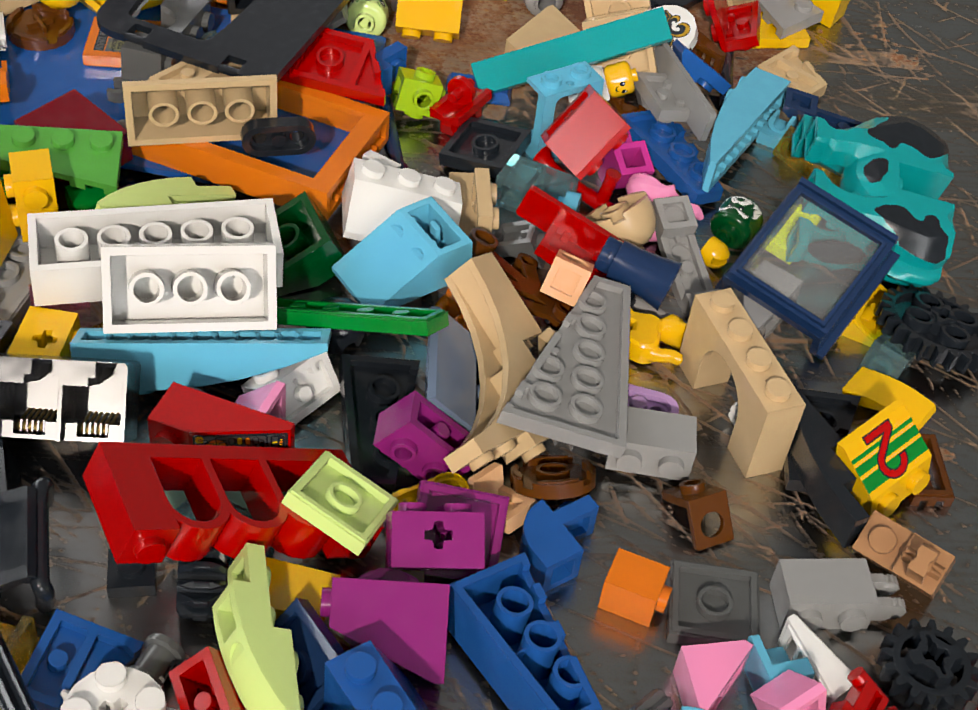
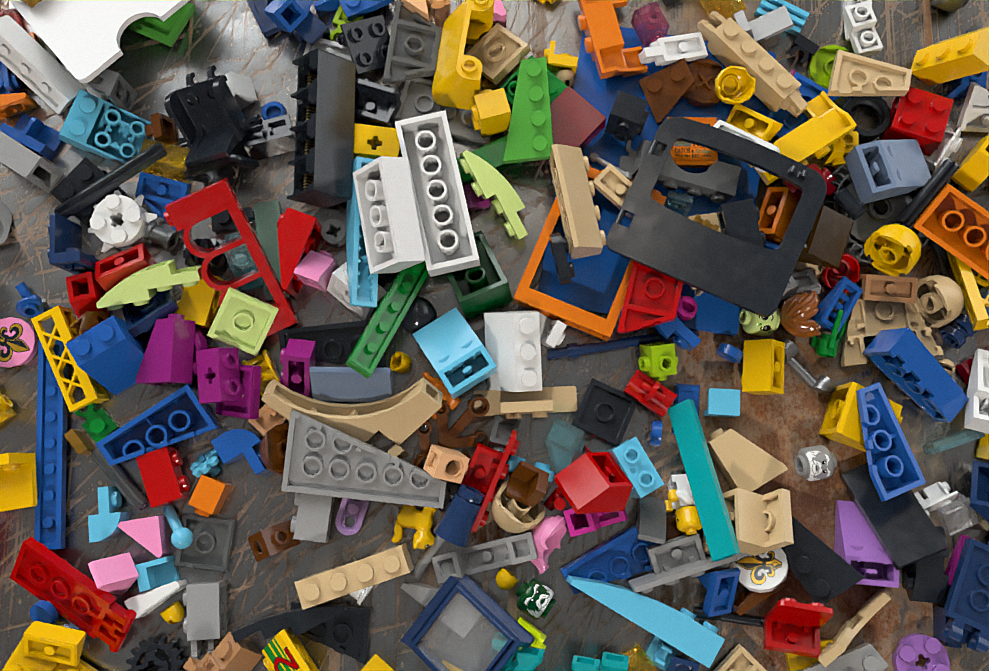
camera: 95 degrees right, 35 degrees up
none -> red brick [136,446,190,508]
none -> yellow hinge [160,600,184,624]
none -> medium azure bar [163,504,193,549]
none -> medium azure plant [190,448,220,478]
none -> yellow hinge [390,351,412,373]
none -> reddish brown panel [505,461,549,508]
none -> black brick [604,90,649,142]
none -> dark grey slope [636,496,666,544]
none -> reddish brown wing [639,59,695,125]
none -> blue tile [650,420,663,446]
none -> medium azure panel [703,388,740,418]
none -> blue tile [716,343,743,363]

